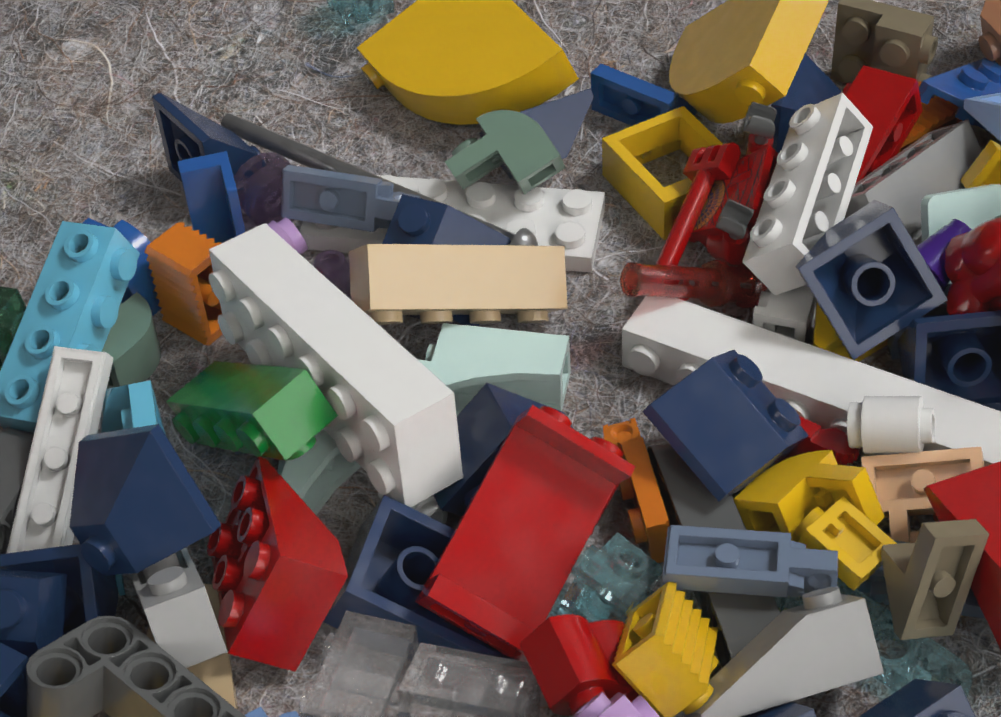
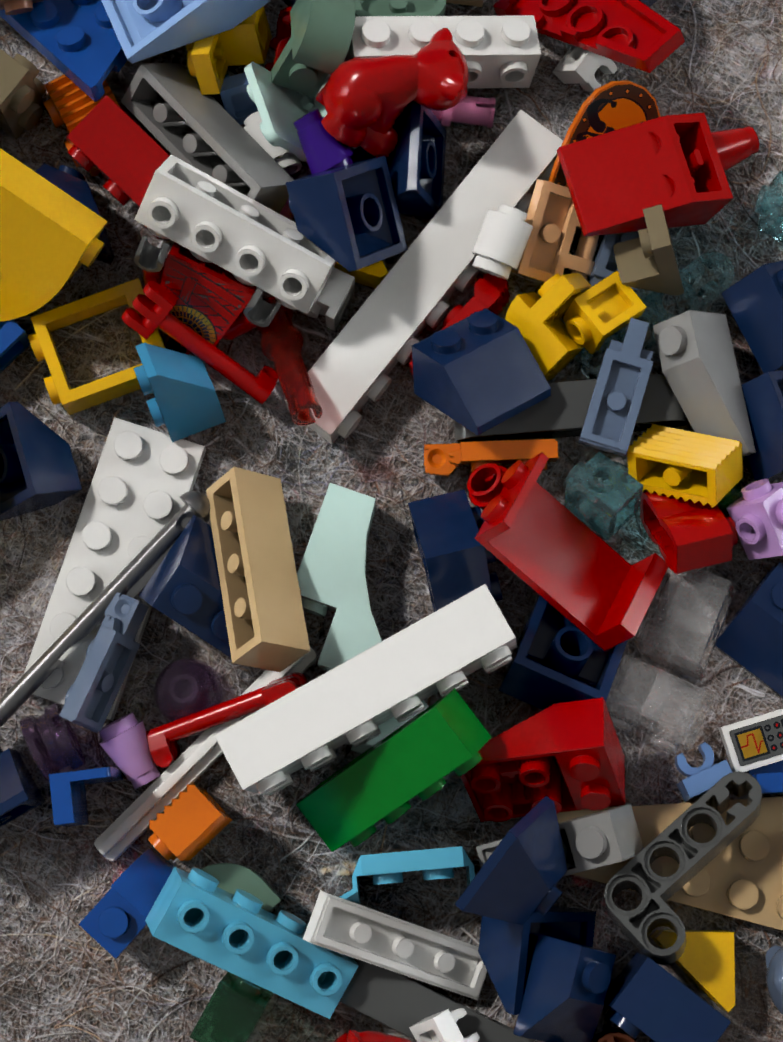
camera: 85 degrees left, 35 degrees up
sand green brick [445,110,566,195] -> none
none -> dark azure slope [133,343,226,442]

